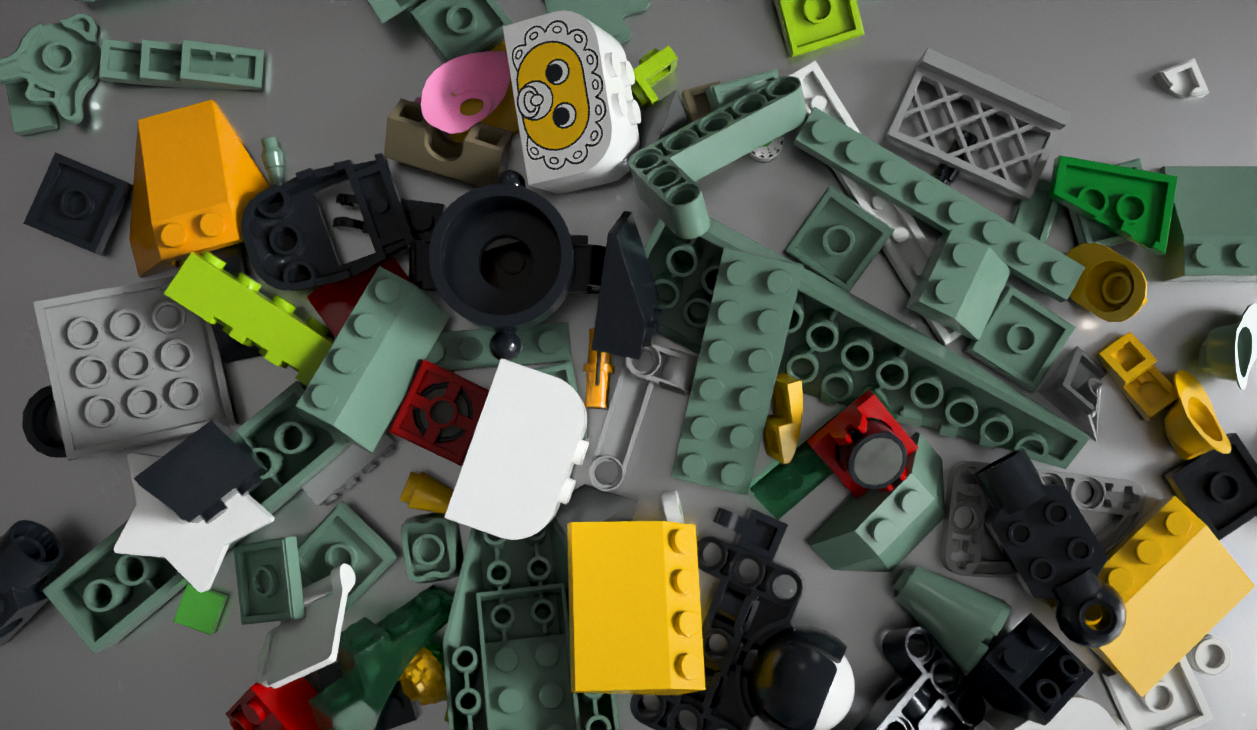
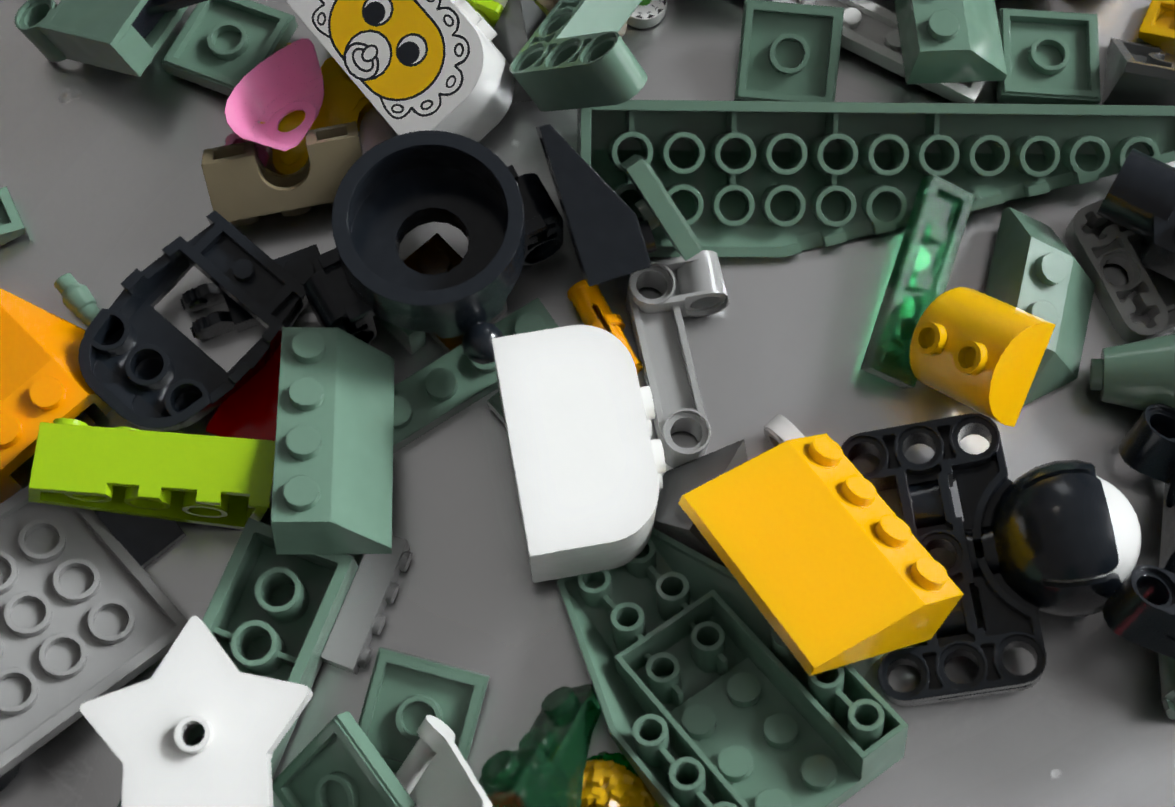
camera: 30 degrees left, 15 degrees down
black slope [134,420,268,524] -> none
red piece [388,359,489,466] -> none
yellow cone [399,471,454,514] -> none
sand green piece [401,512,464,583] -> none
sand green plate [671,246,804,496] -> none
black plate [713,507,788,560] -> none
yellow slope [763,373,803,464] -> none
piece [807,389,919,499] -> none
none -> sand green plate [620,154,702,261]
none -> yellow brick [909,287,1056,427]

